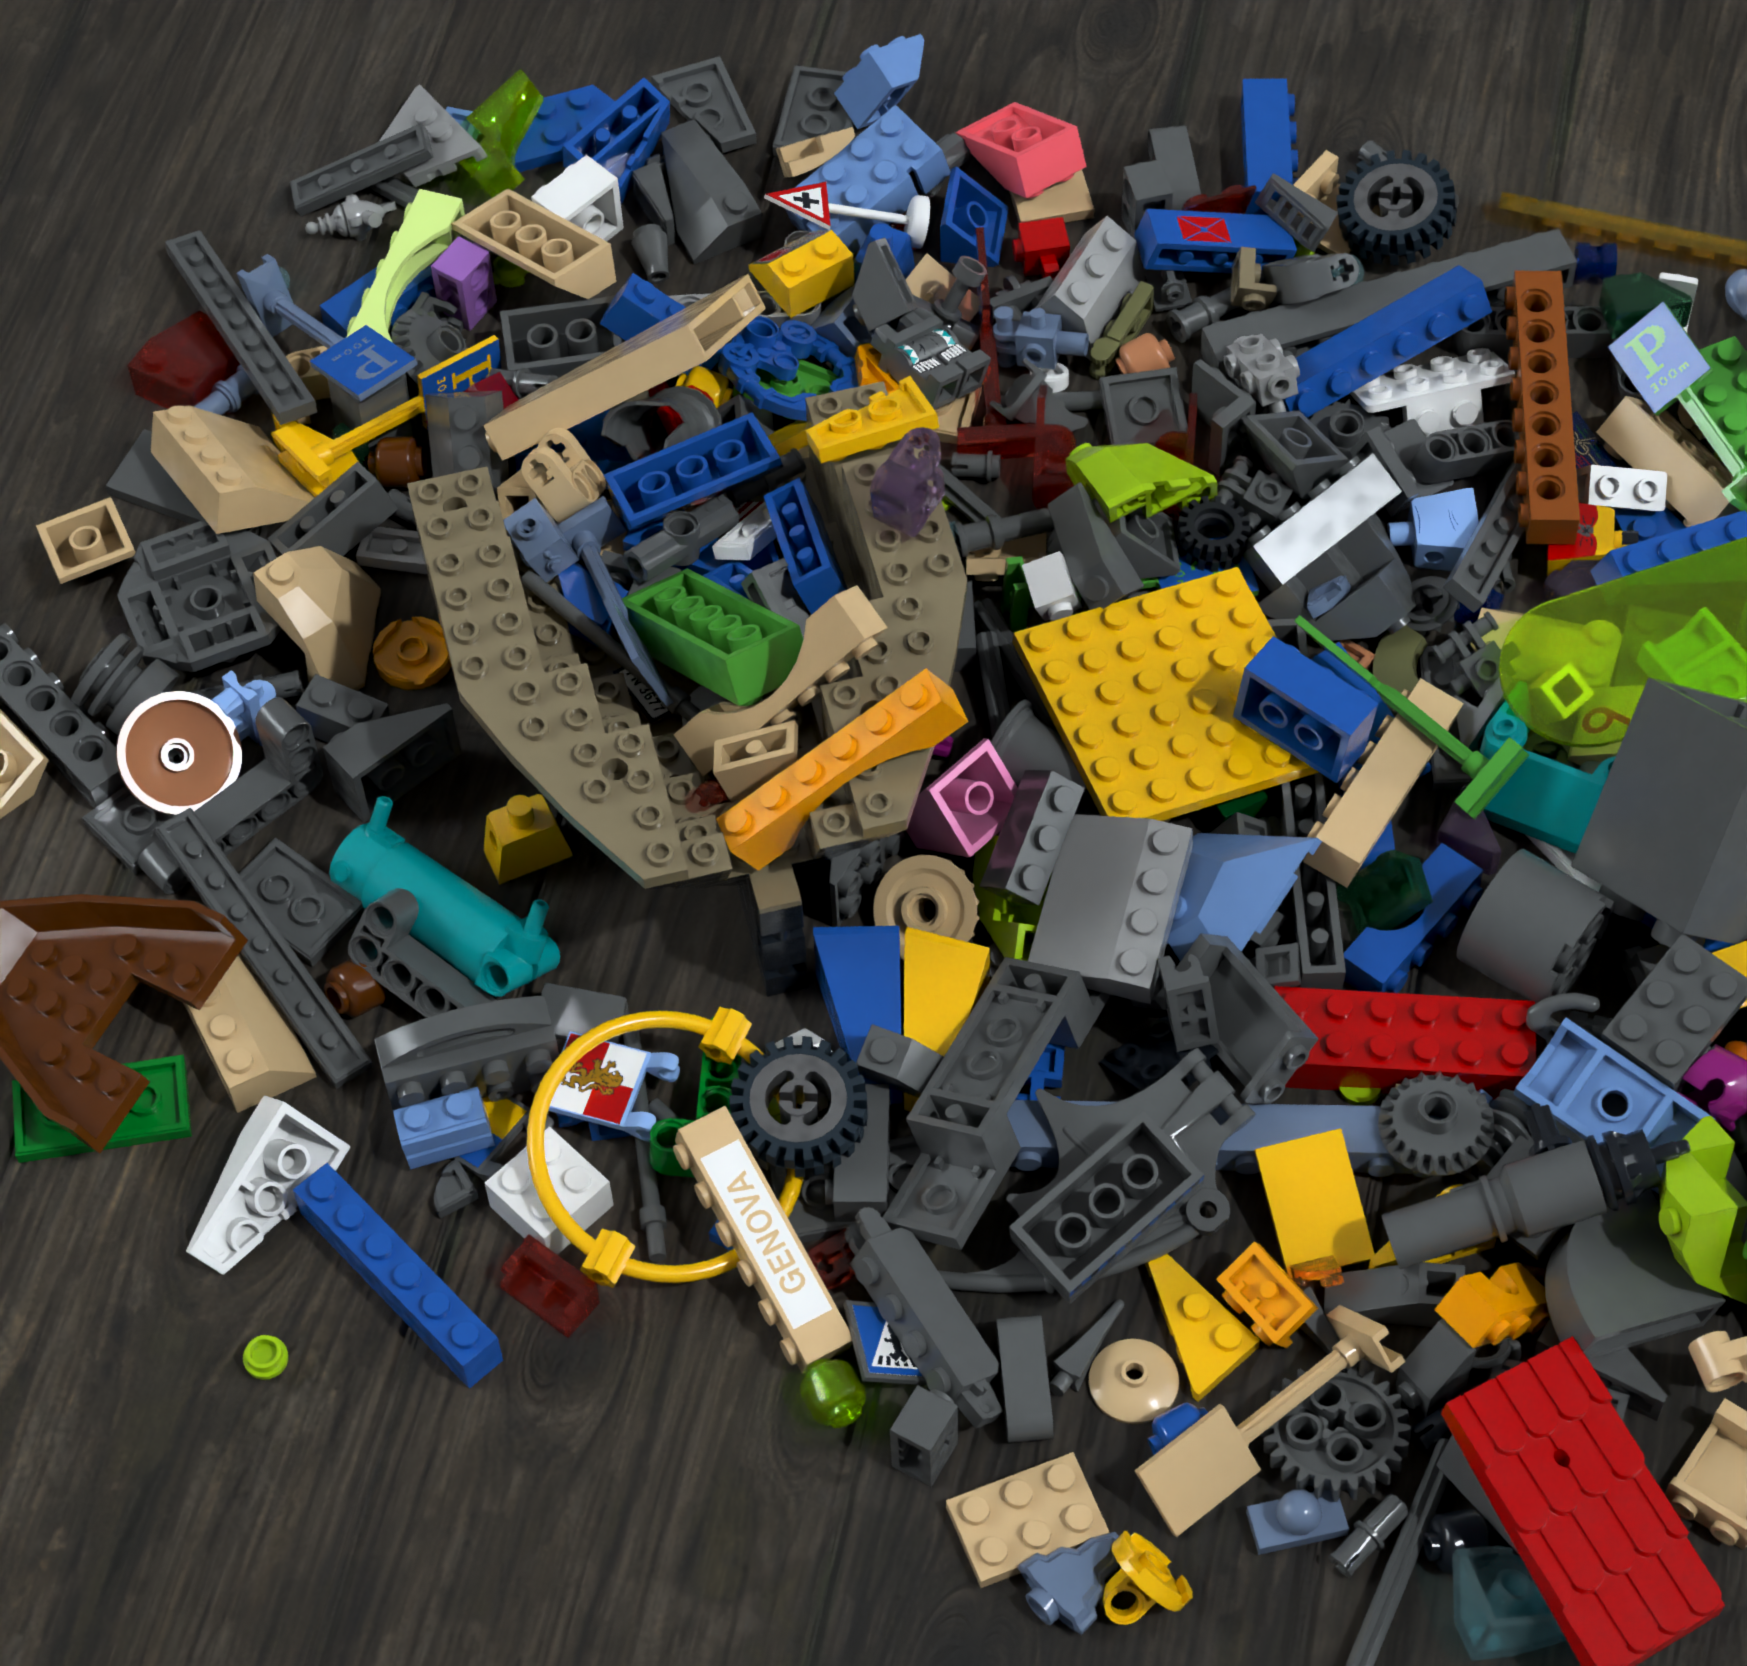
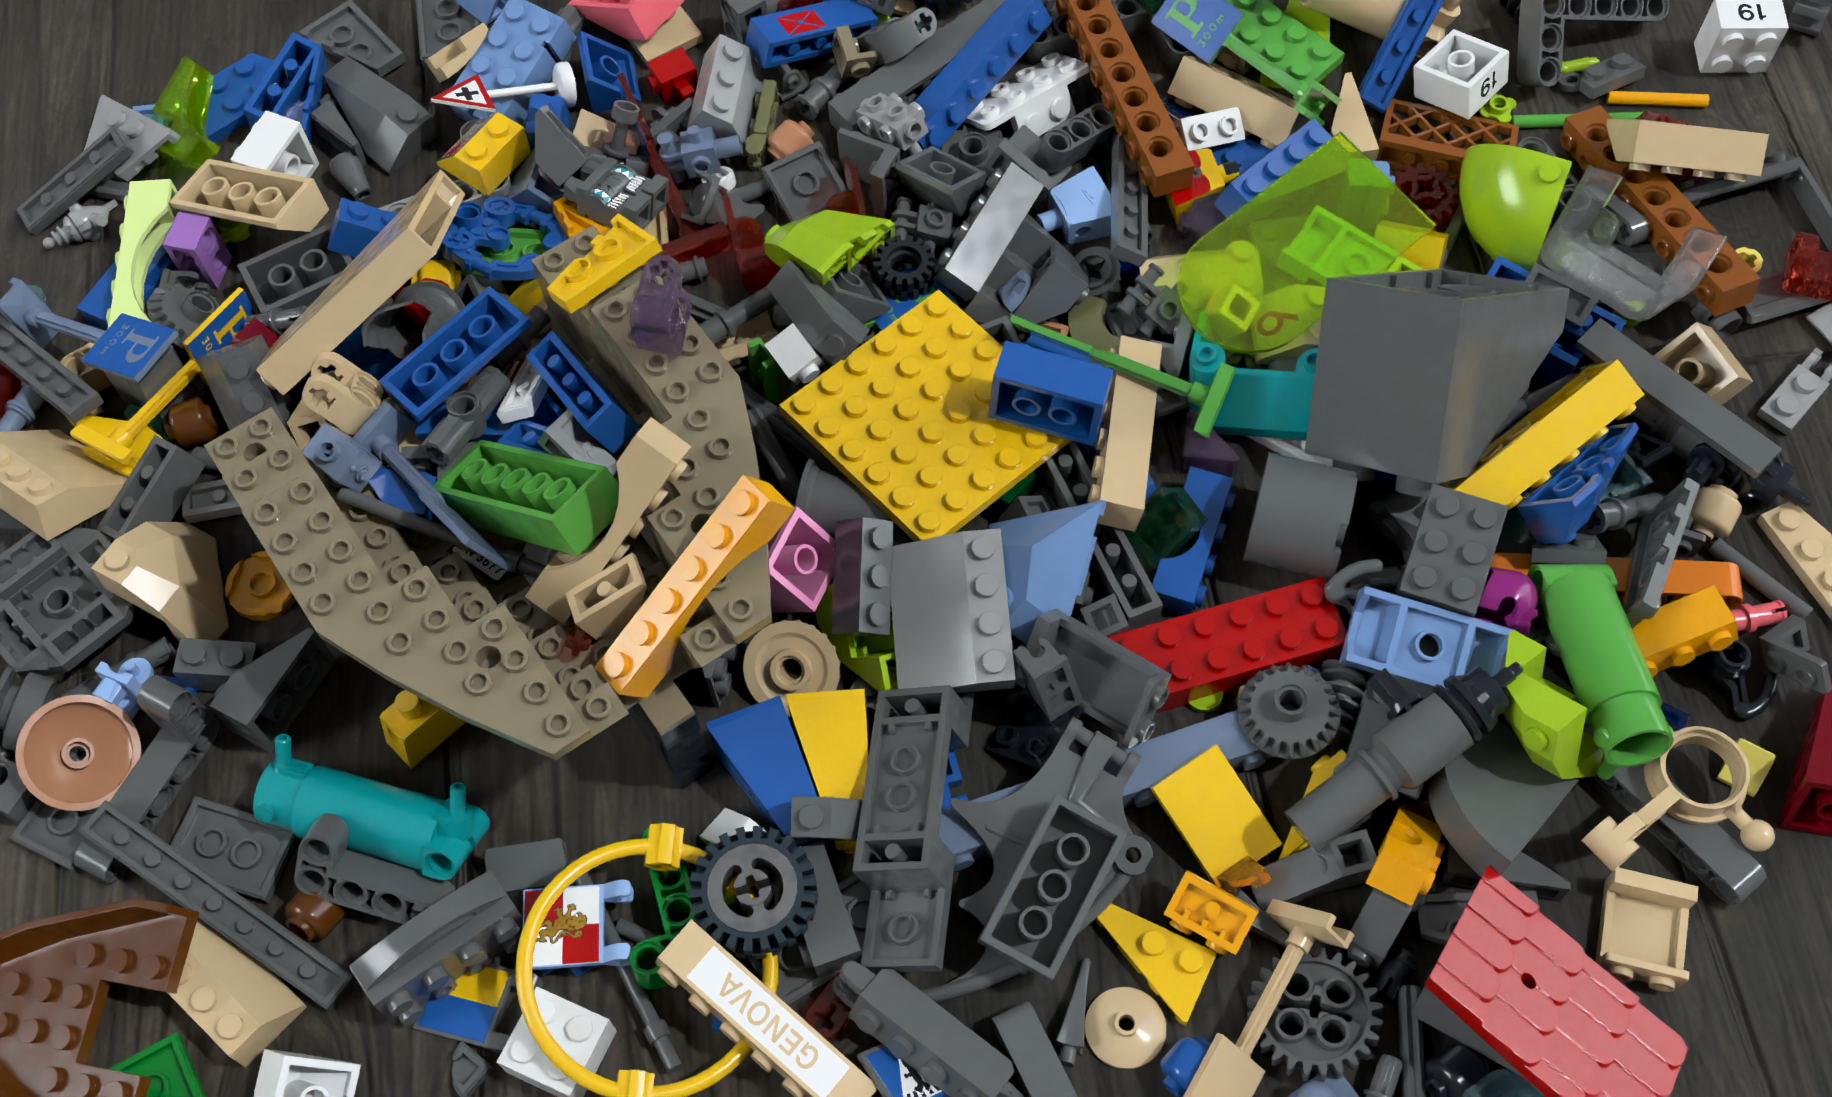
camera: 20 degrees left, 5 degrees up
medium blue brick [393,1086,495,1169] -> none

